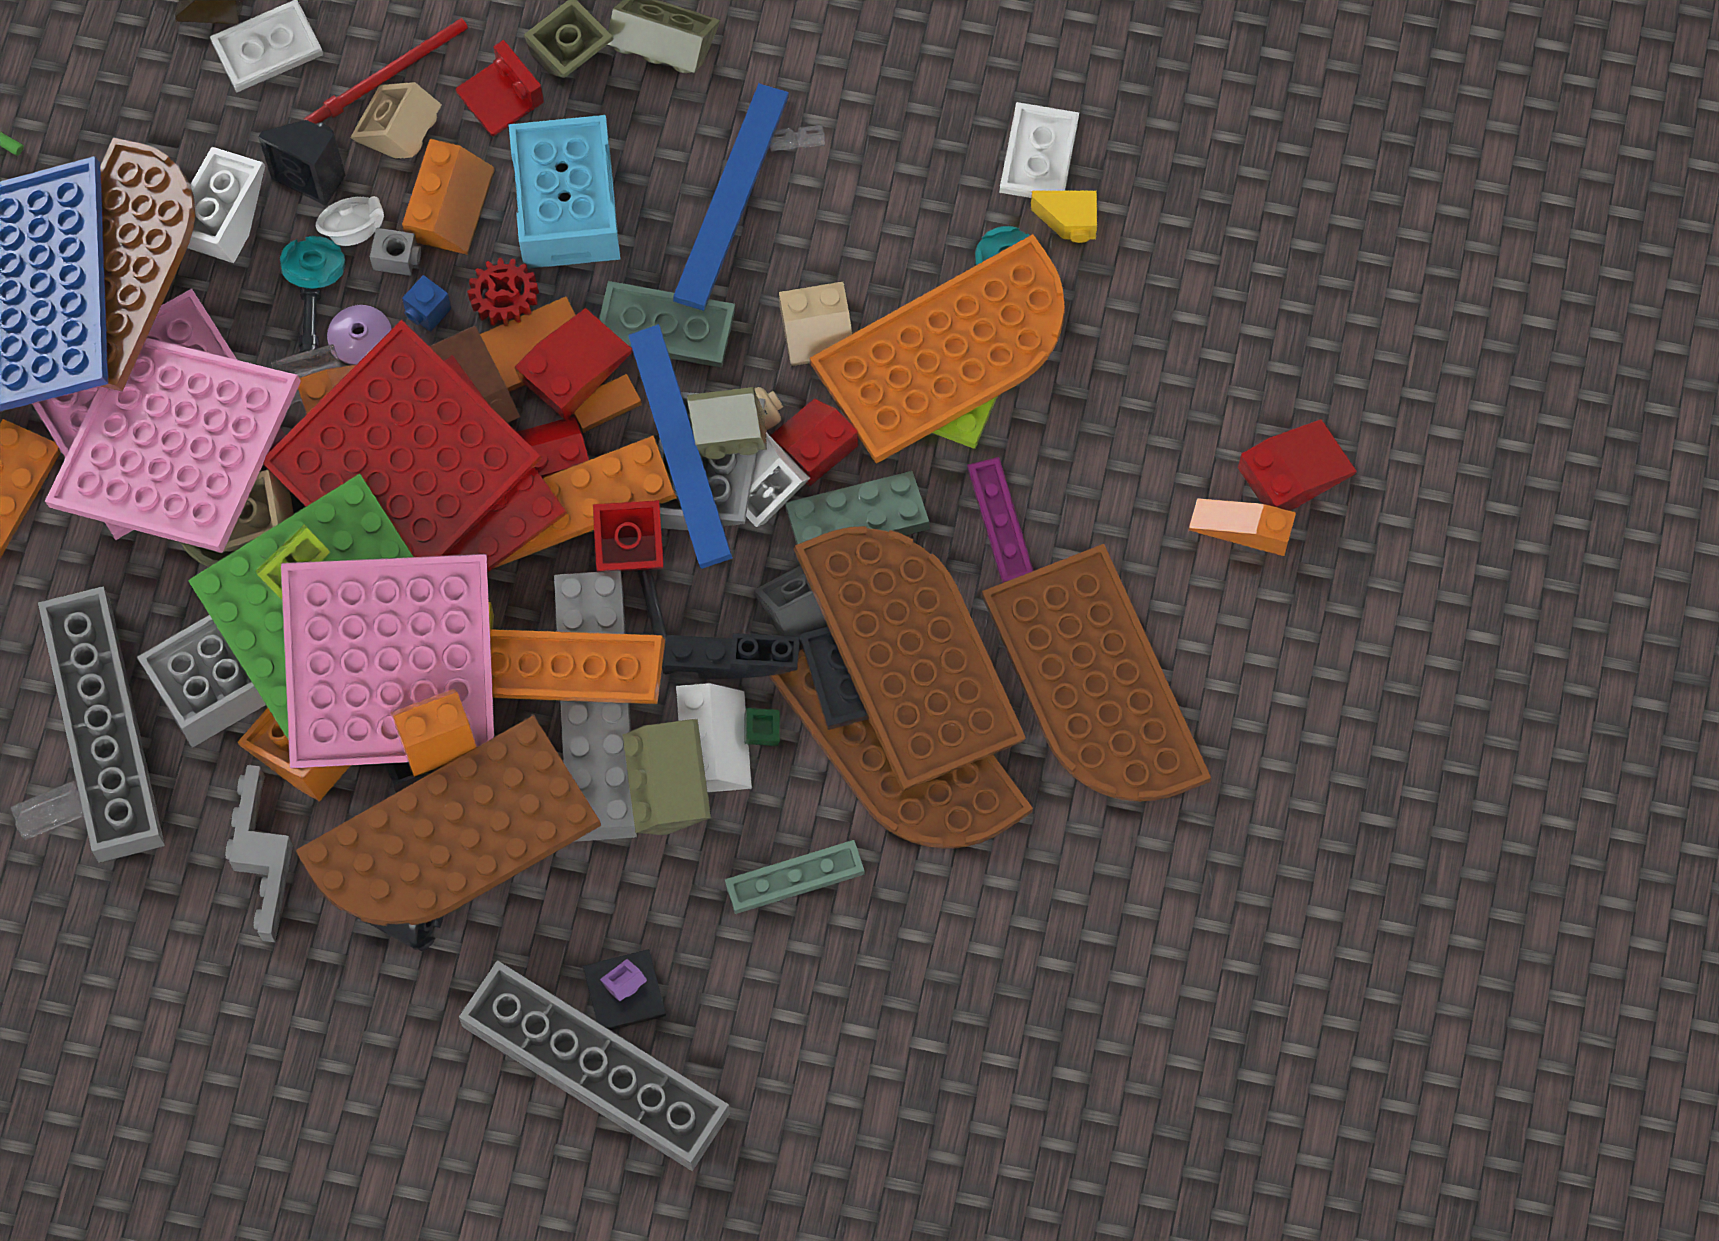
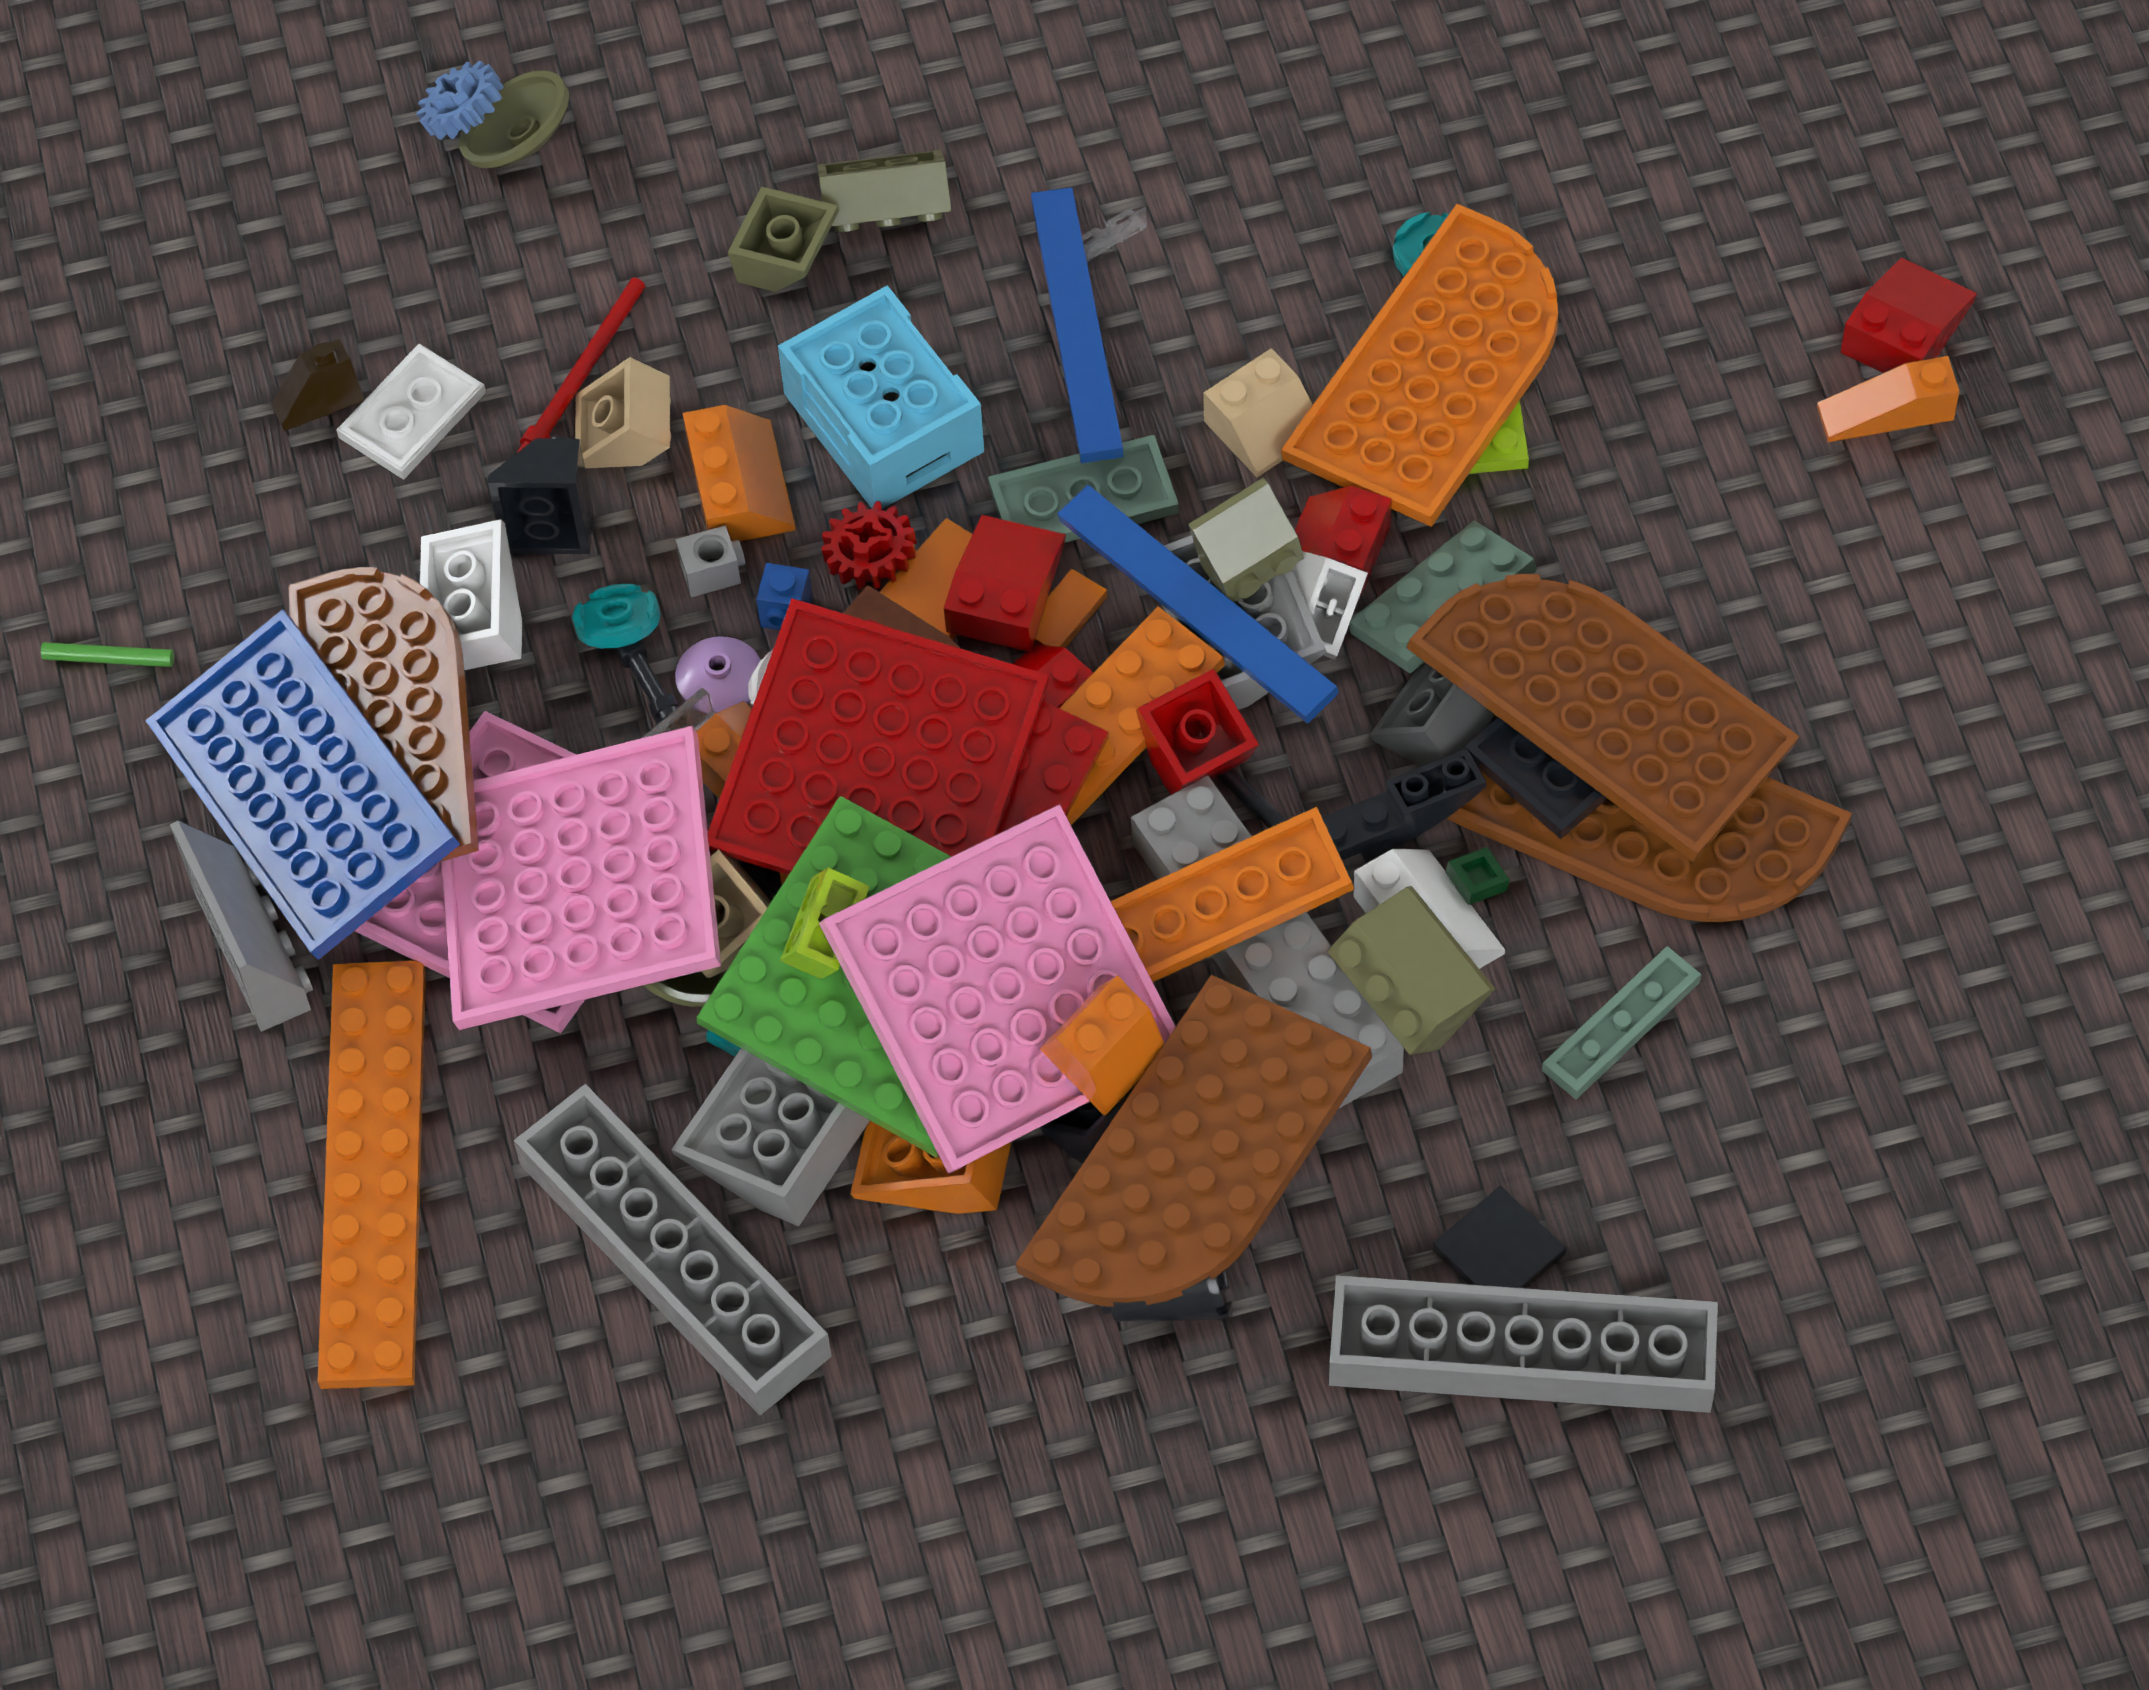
camera: 25 degrees left, 10 degrees down
clear panel [10,781,84,840] -> none
light grey bracket [225,765,293,942] -> none
white piece [316,196,384,246] -> none
red bracket [456,40,544,136] -> none
medium lavender plate [600,959,647,1001] -> none
magenta tile [967,457,1033,584] -> none
dark orange plate [982,544,1211,801] -> none
white tile [999,102,1079,198] -> none
yellow slope [1031,191,1097,243] -> none

